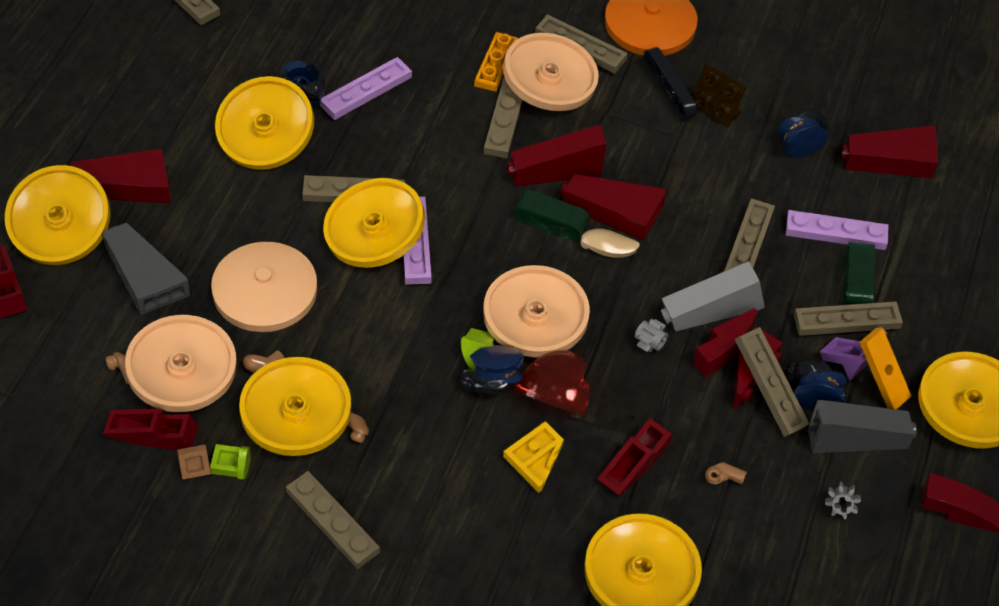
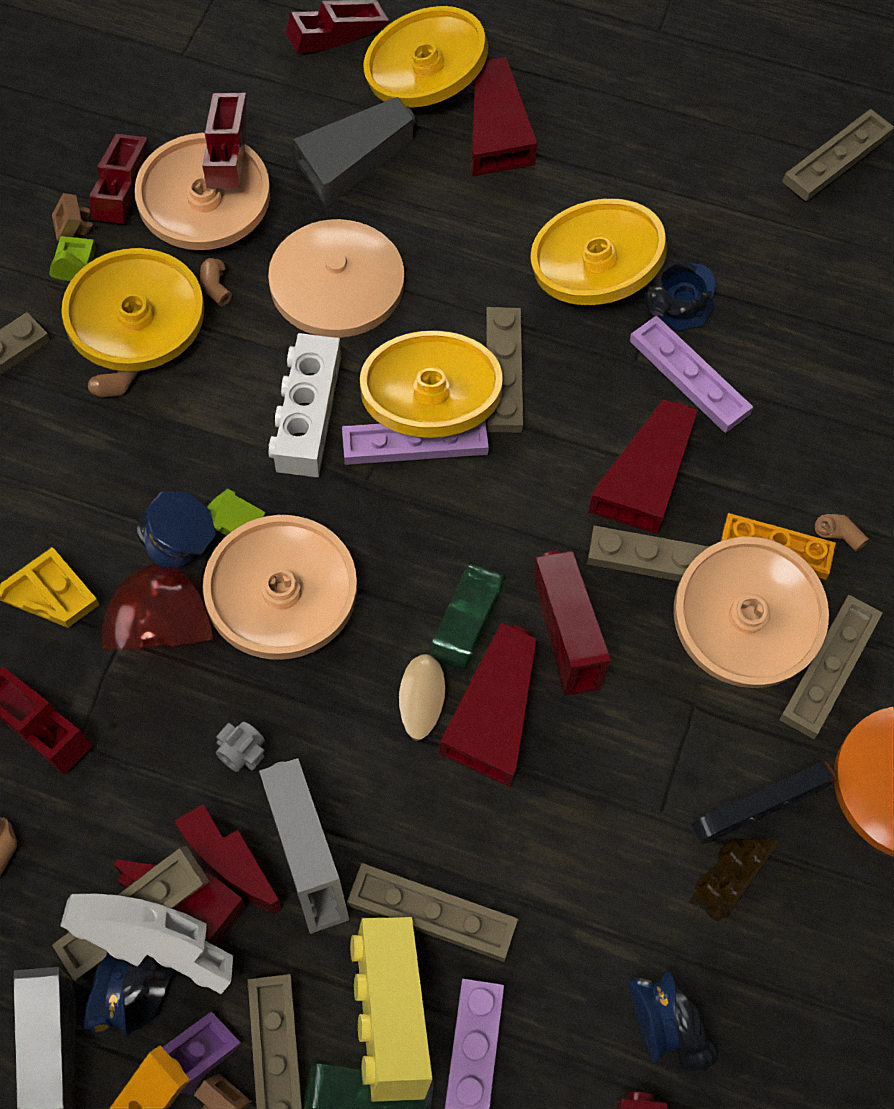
camera: 90 degrees right, 10 degrees up
none -> white slope [61,894,233,994]
none -> dark red slope [202,93,247,188]
none -> white brick [269,333,341,477]
none -> light yellow brick [350,917,432,1102]
none -> dark red slope [588,399,698,534]
none -> medium nougat arm [815,514,869,552]

